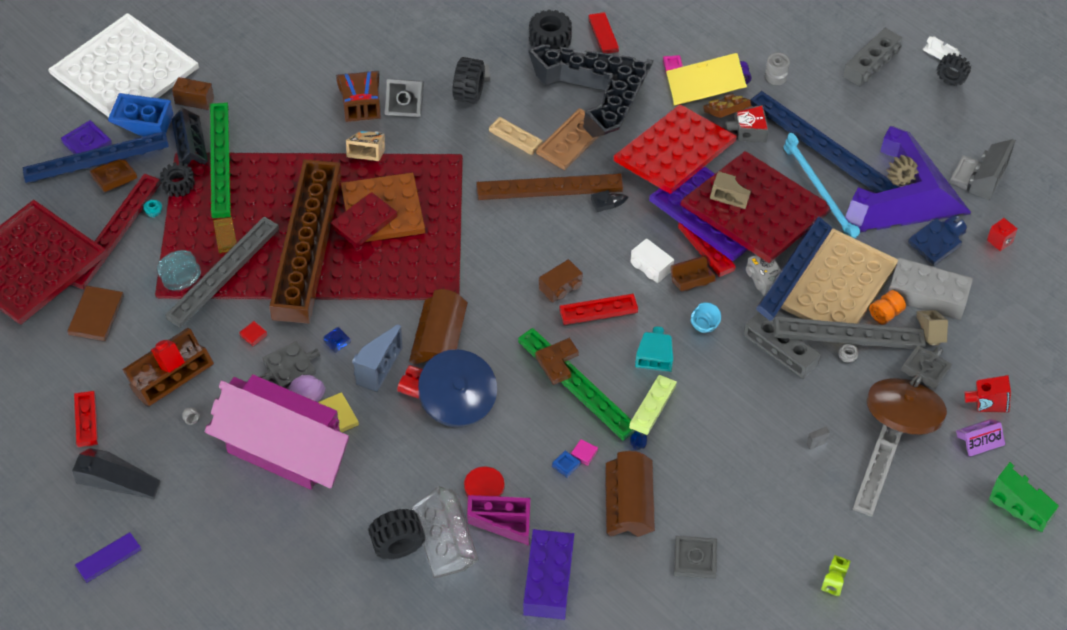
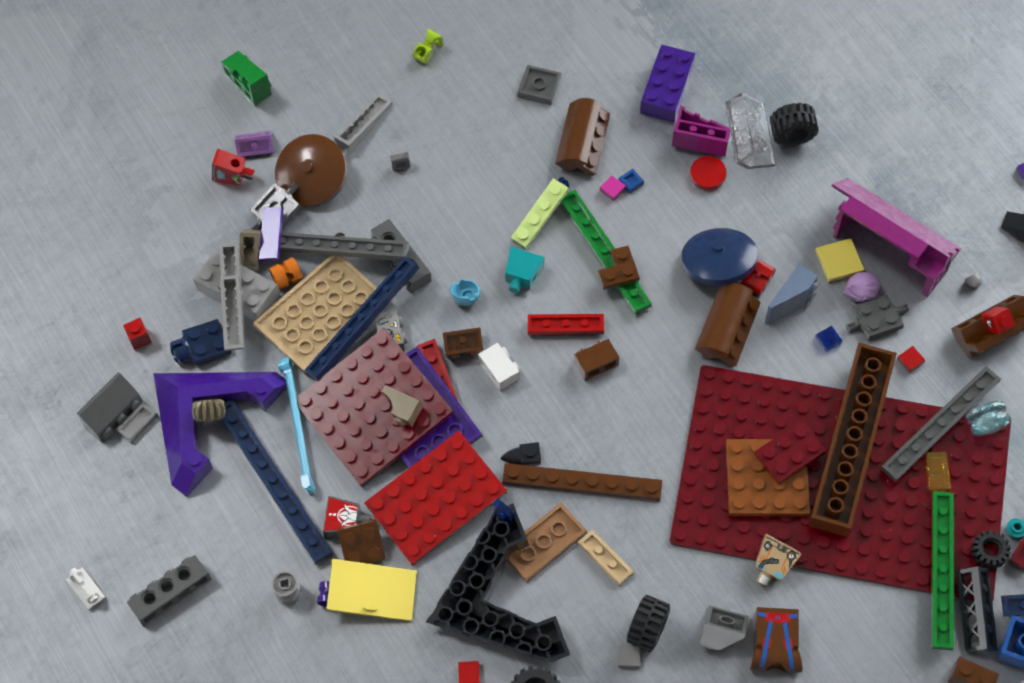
camera: 165 degrees left, 10 degrees up
dark pink tile [663,55,683,73] -> none
black tyre [936,53,971,86] -> none
none -> light grey slope [219,241,244,351]
none -> tile [259,207,283,262]
none -> clear blue plate [492,498,515,521]

